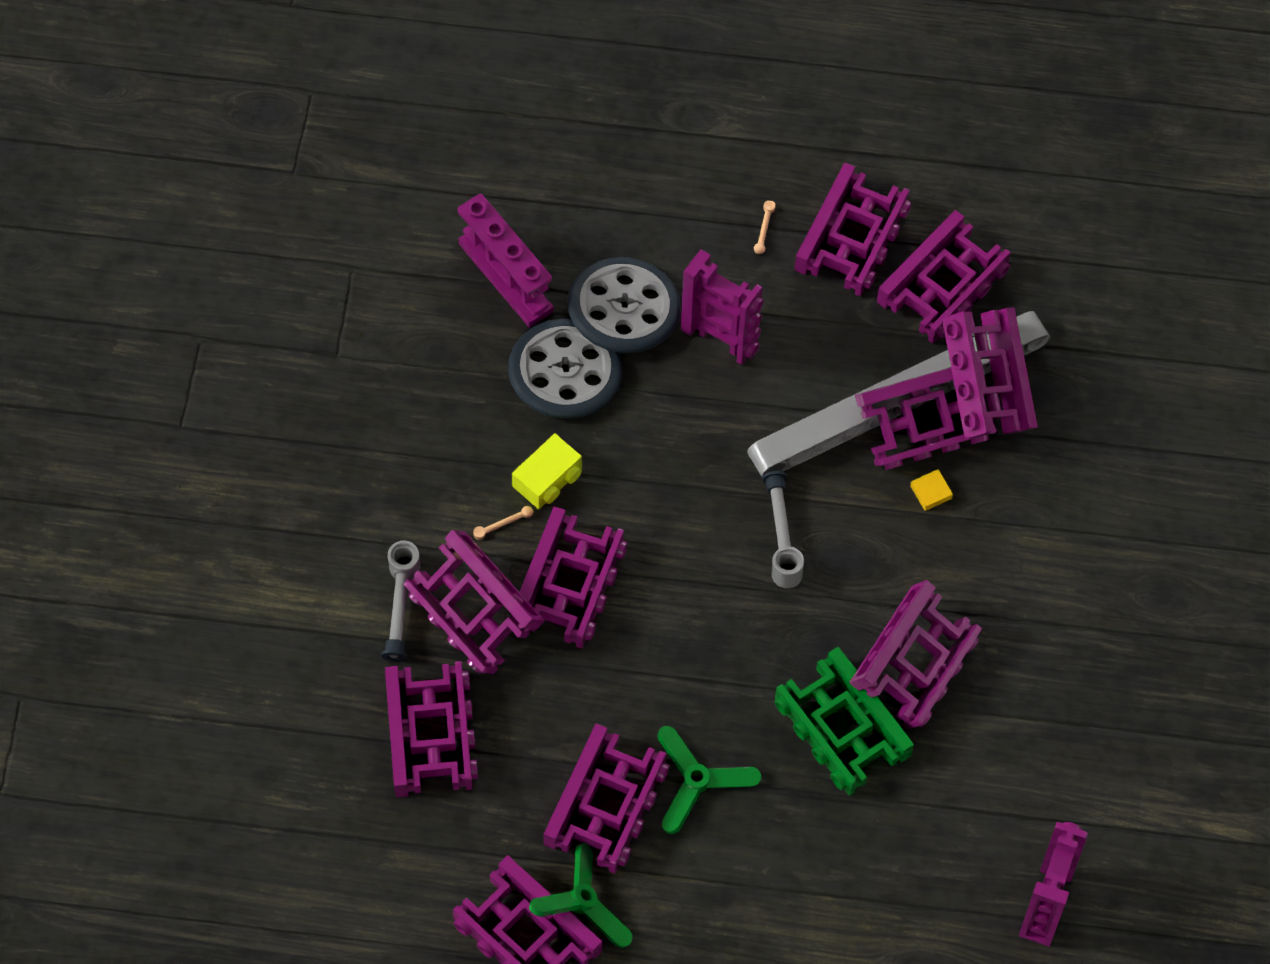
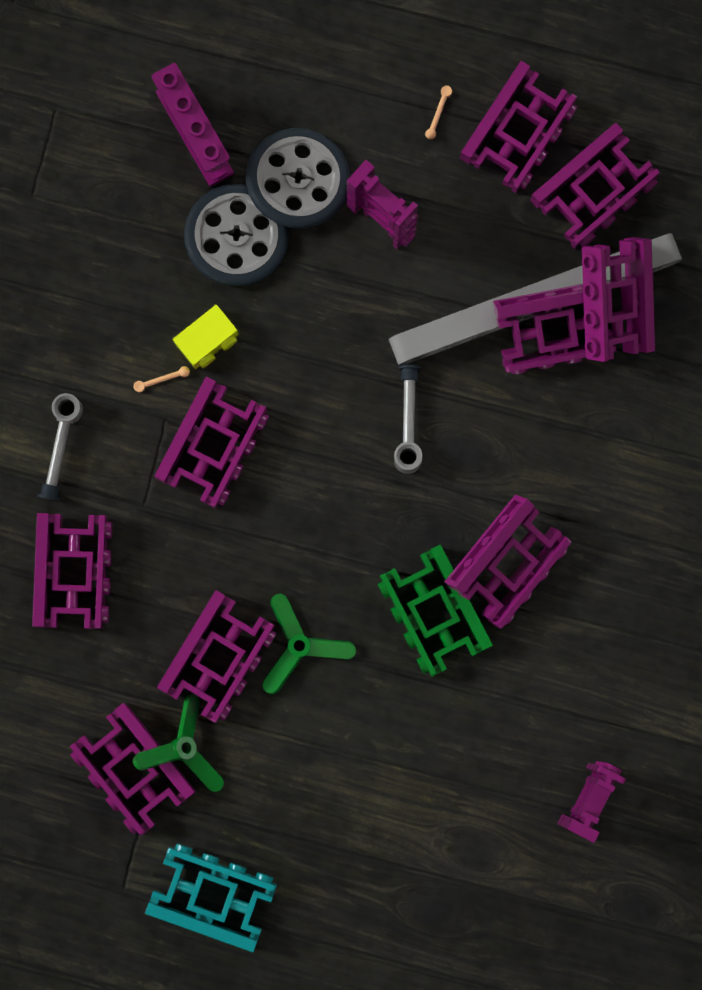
camera: 10 degrees right, 20 degrees up
magenta fence [404,530,545,674] -> none
yellow tile [910,470,953,511] -> none

